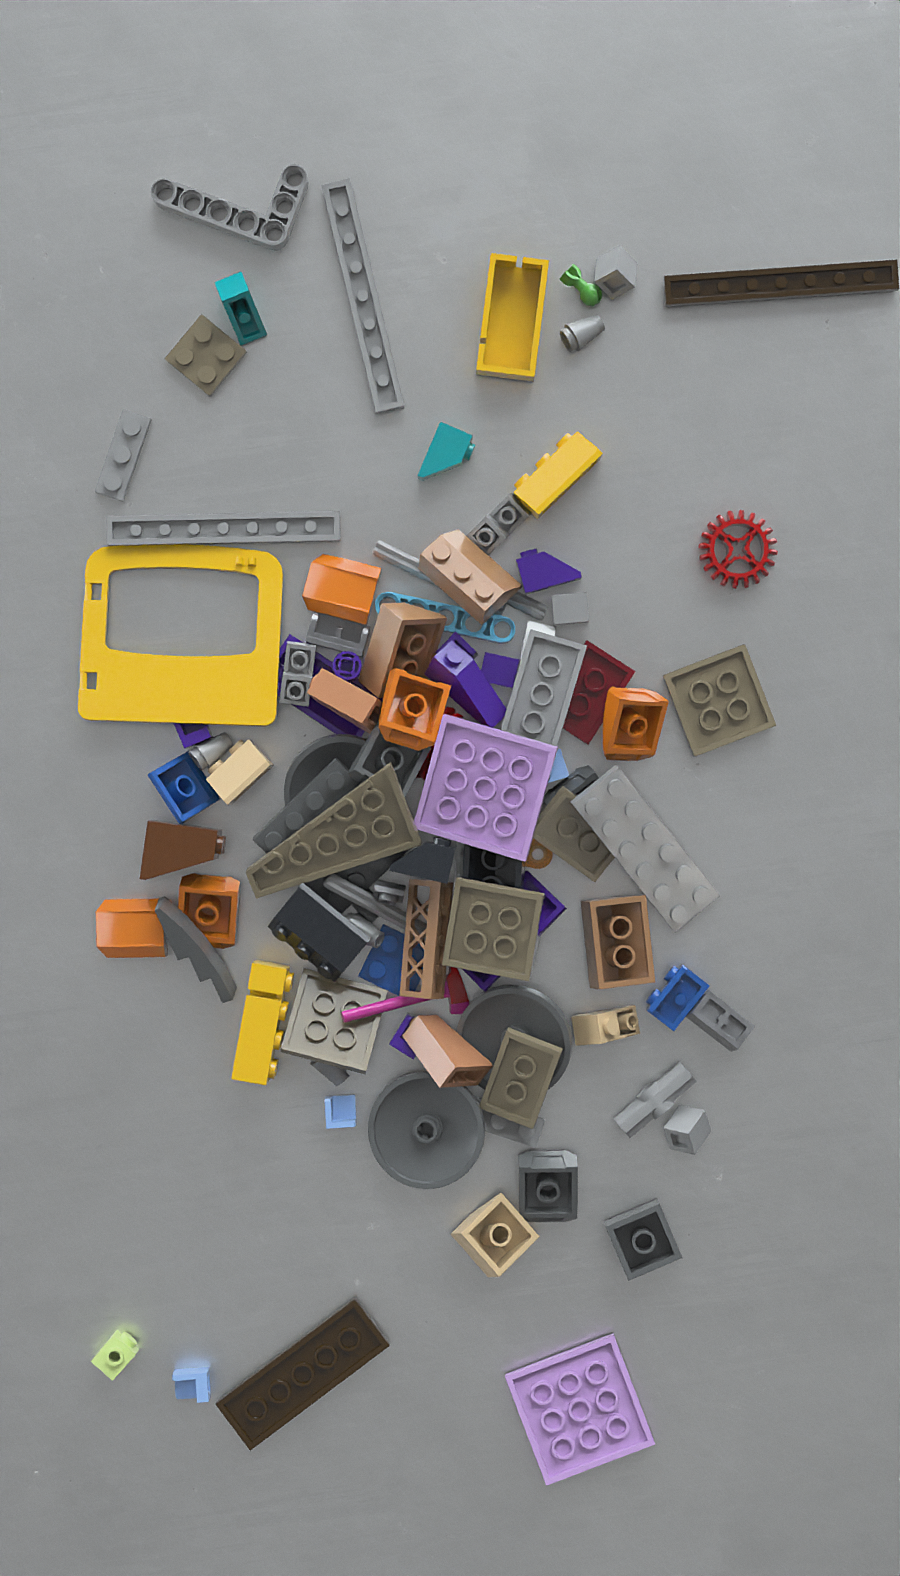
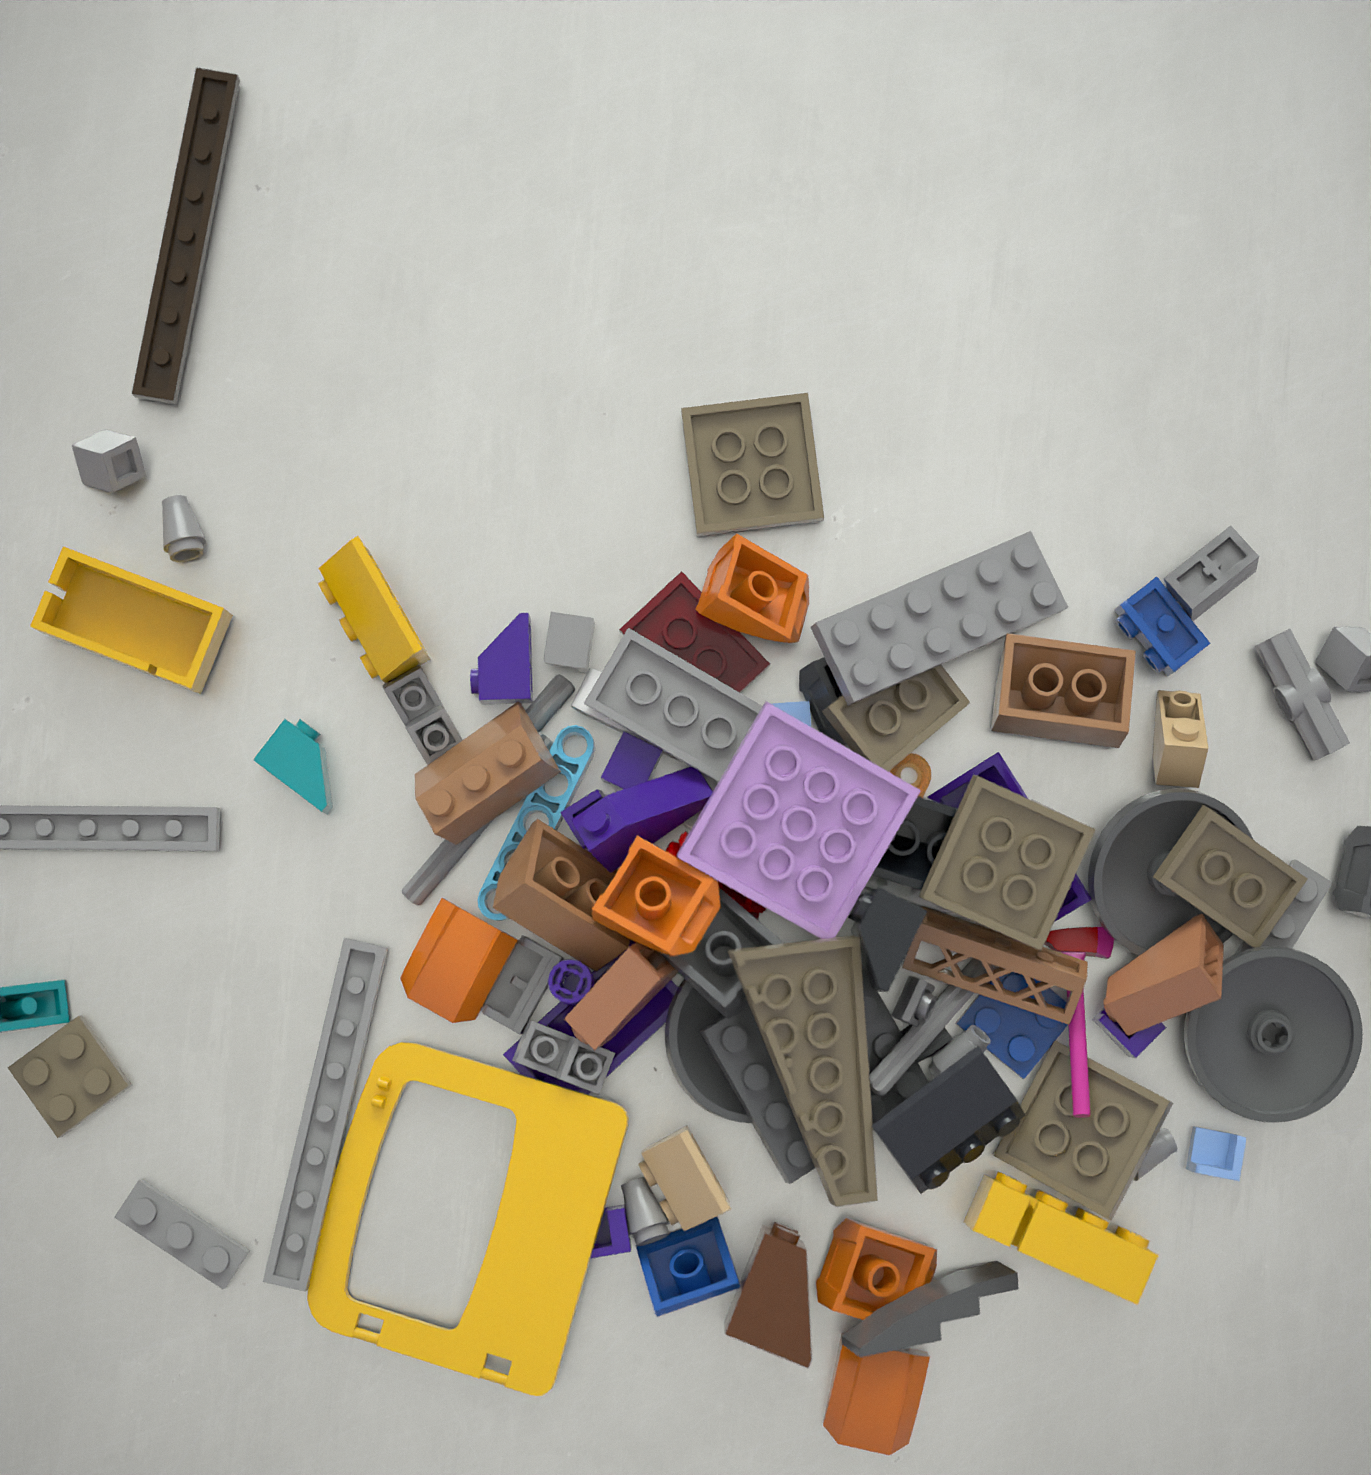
camera: 75 degrees left, 5 degrees down
bright green arm [559,264,603,306] -> none
red gear [698,510,778,589] -> none

